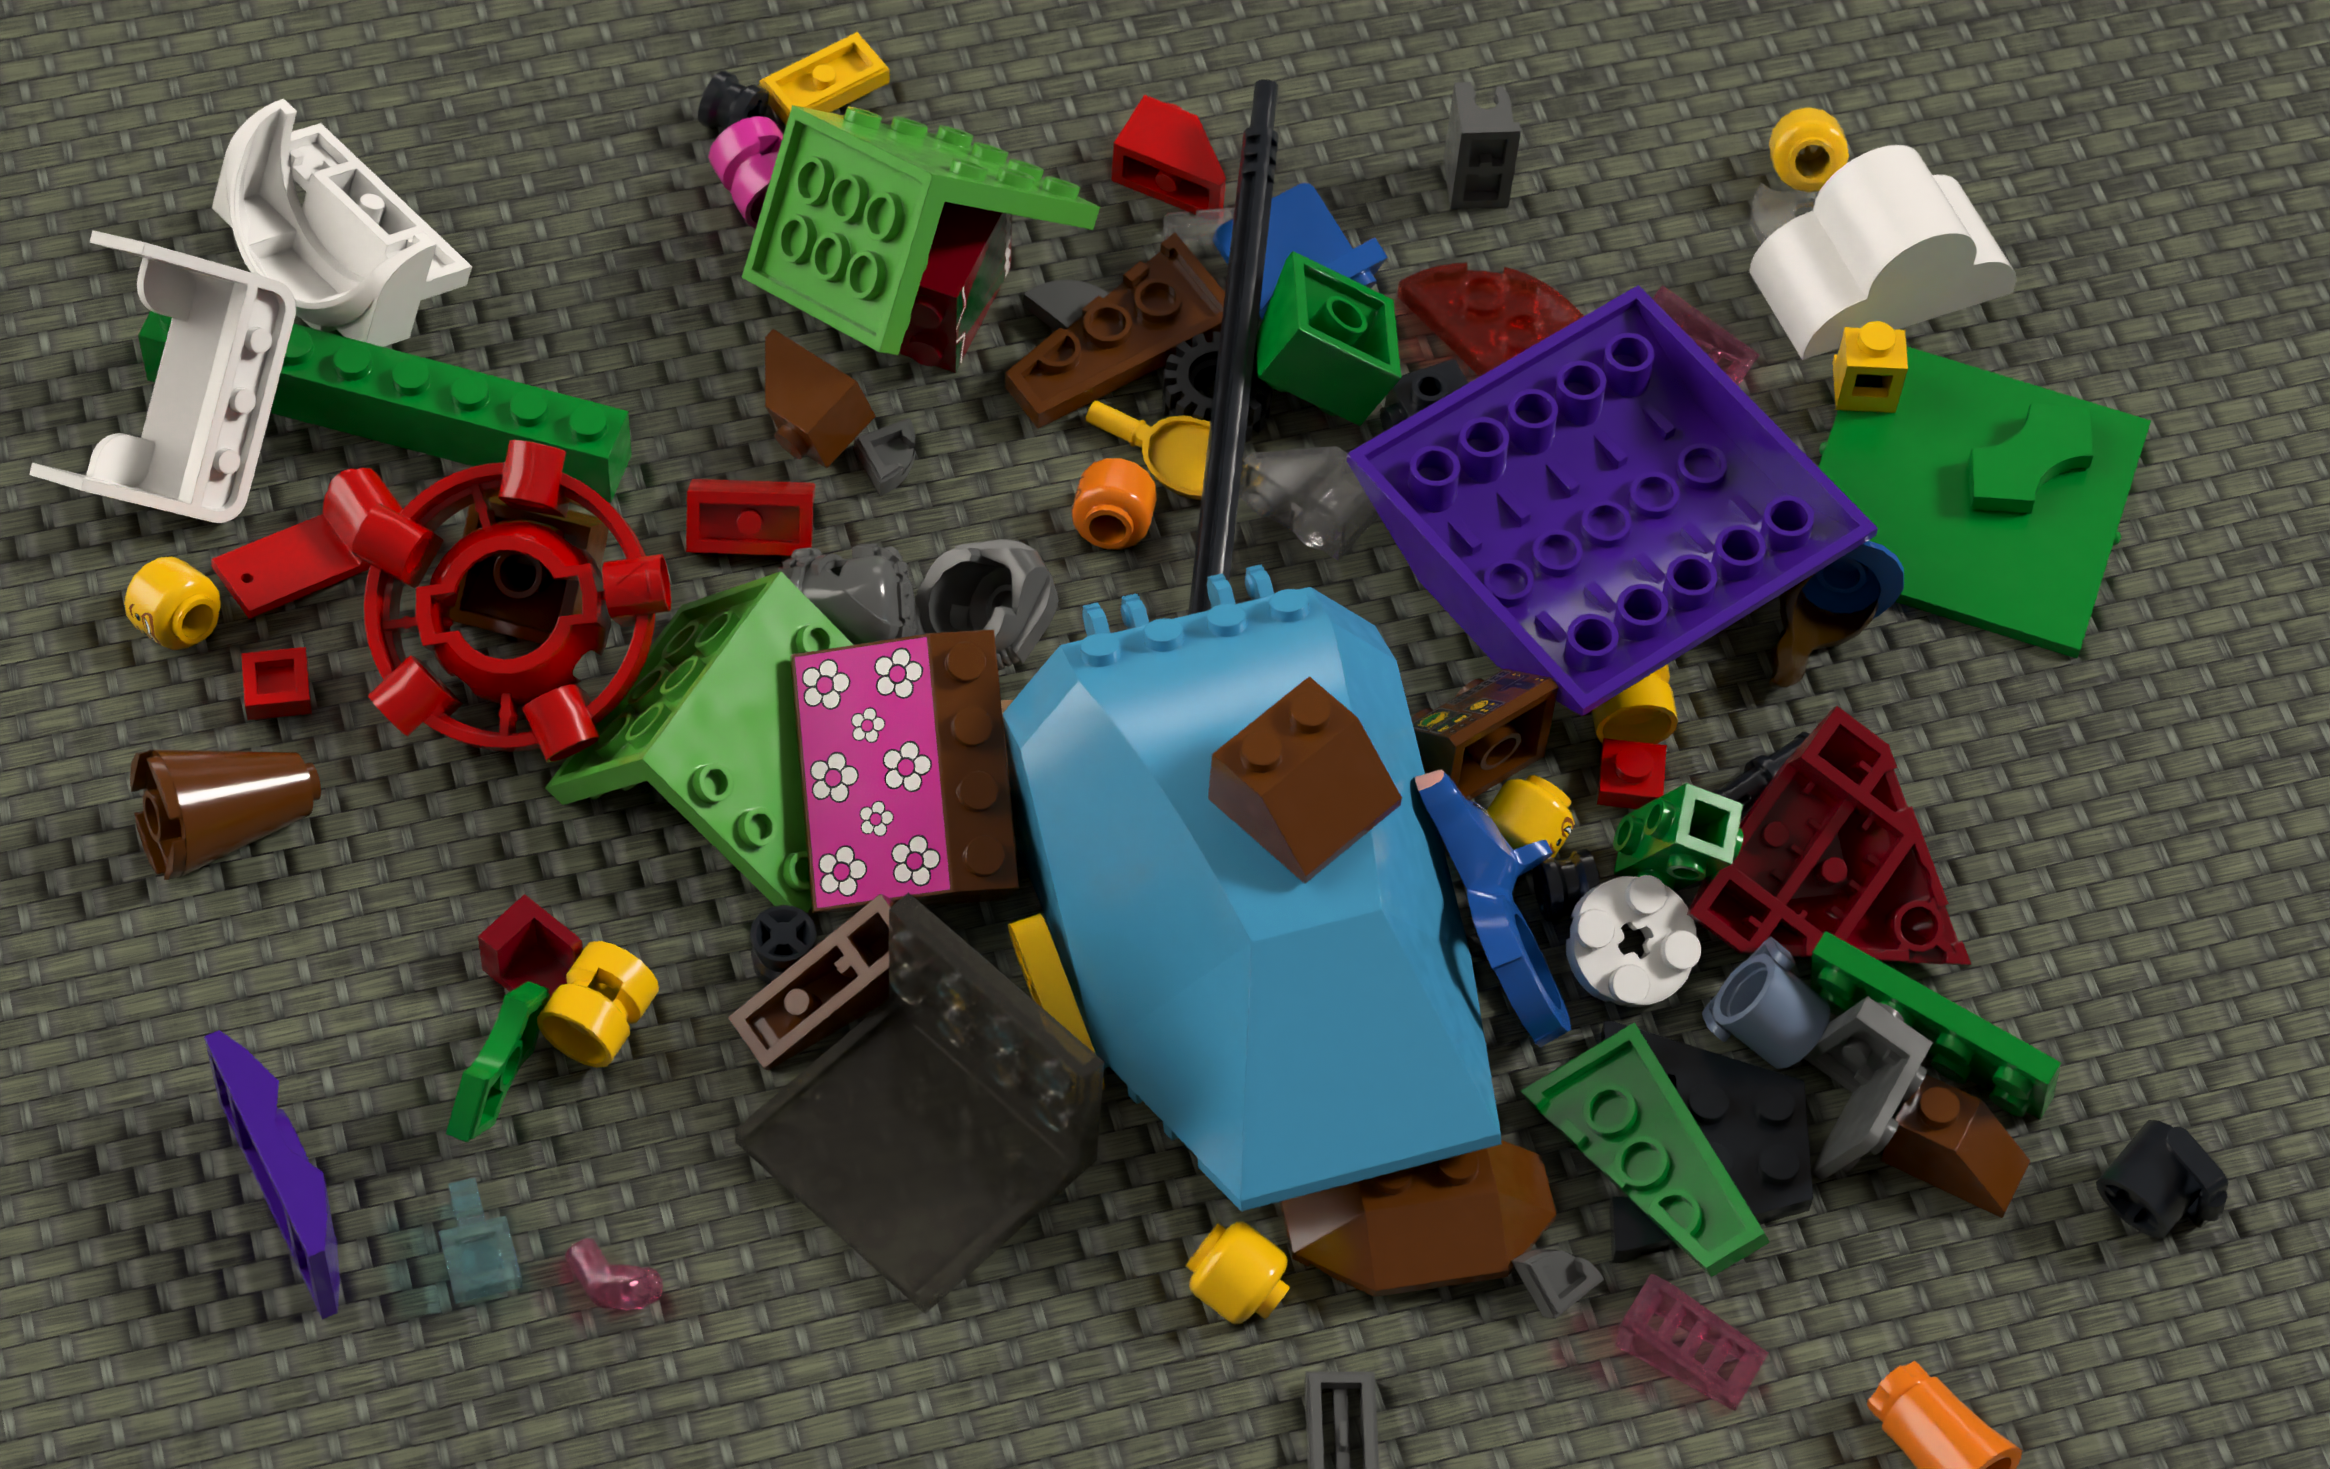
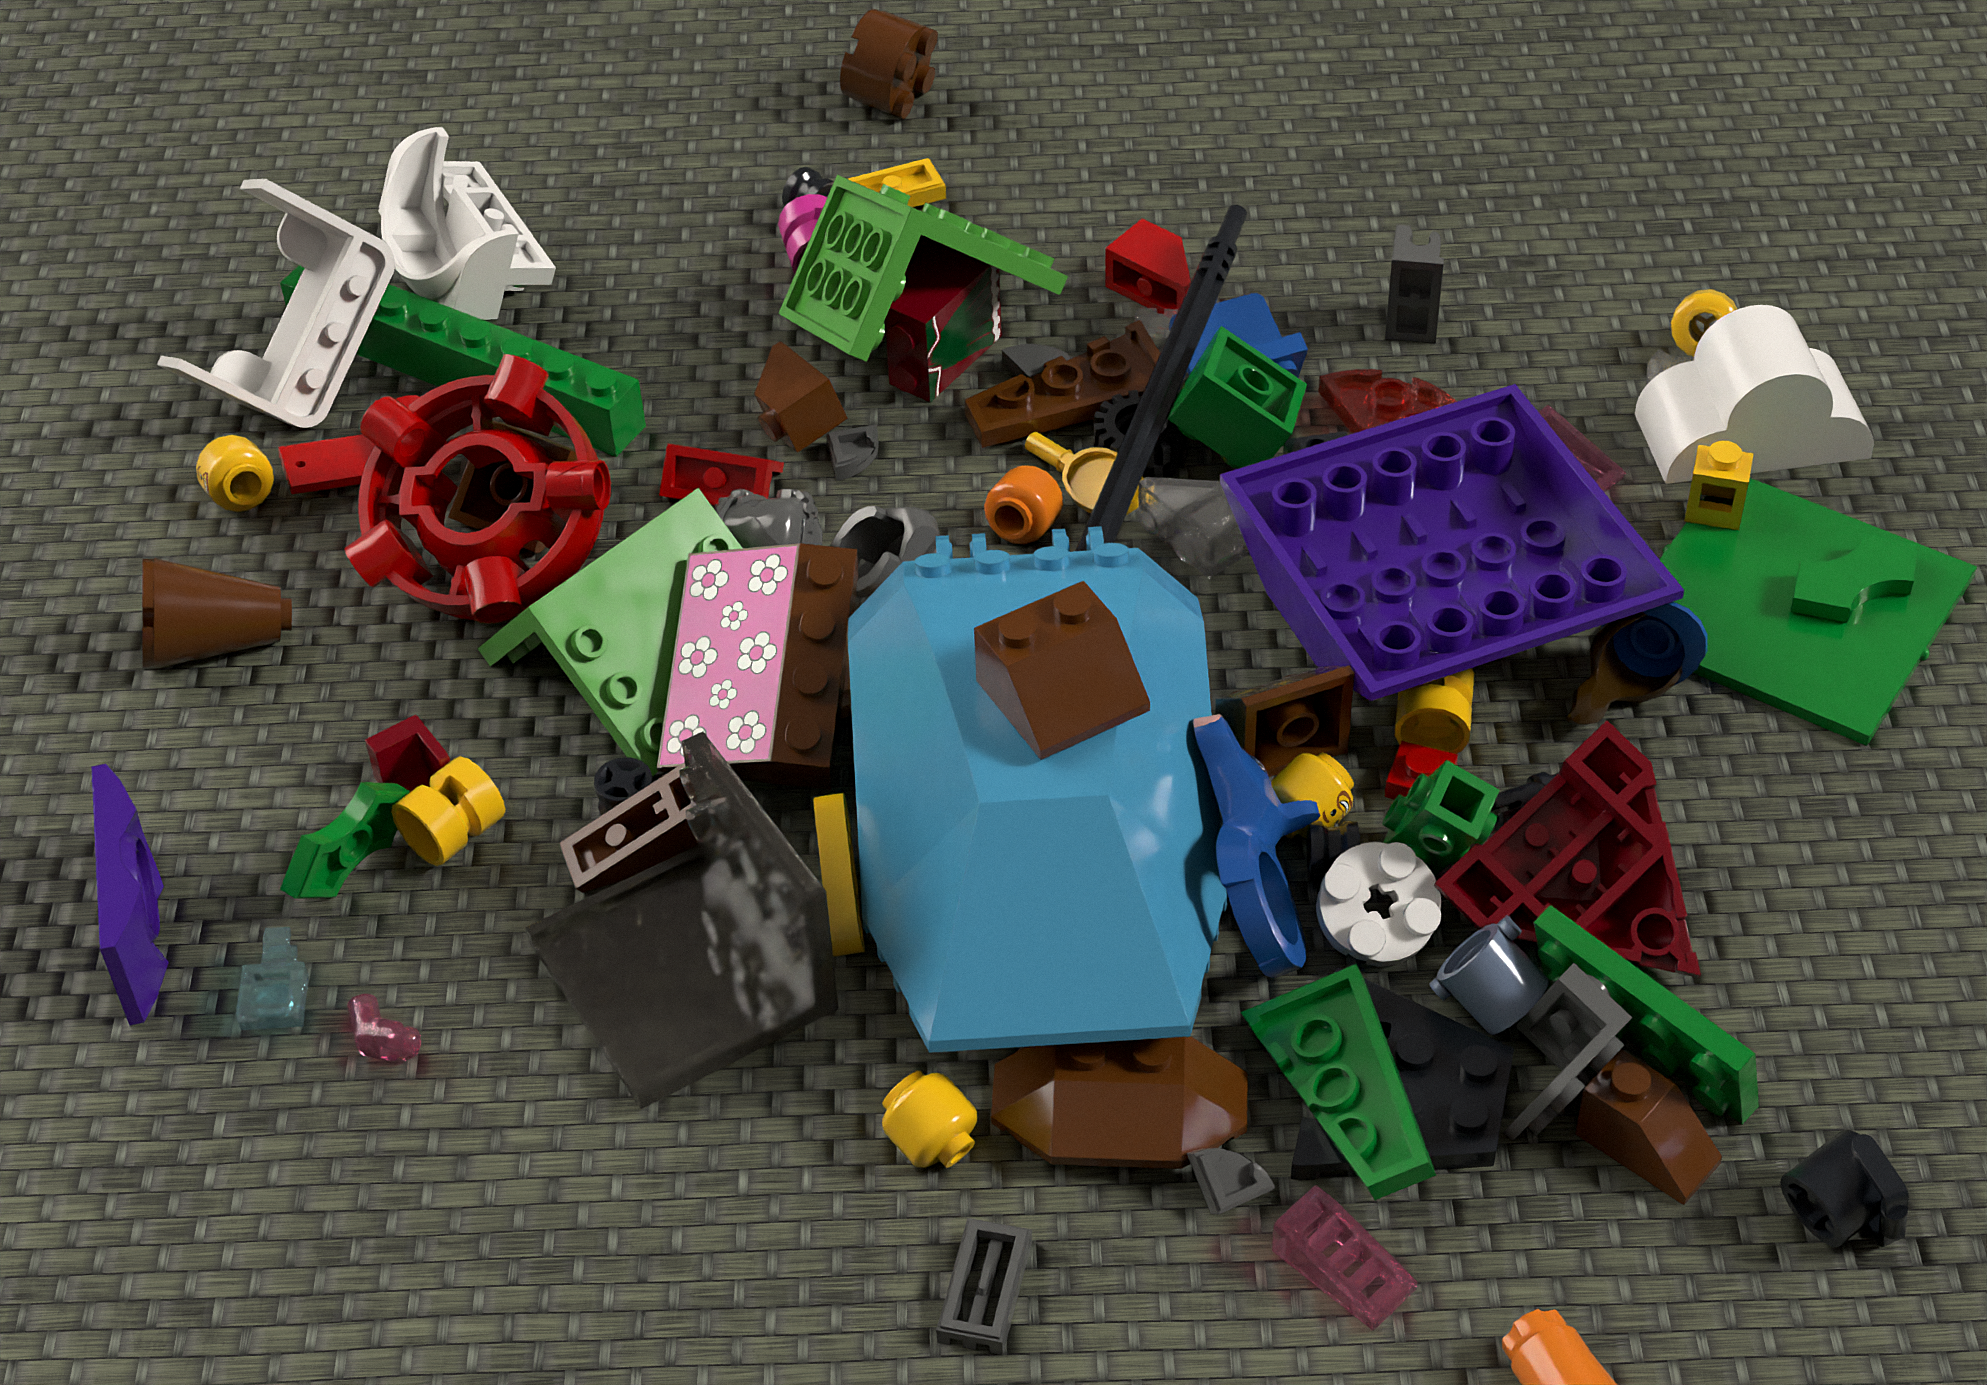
camera: 20 degrees right, 10 degrees down
red plate [241,647,312,720] -> none

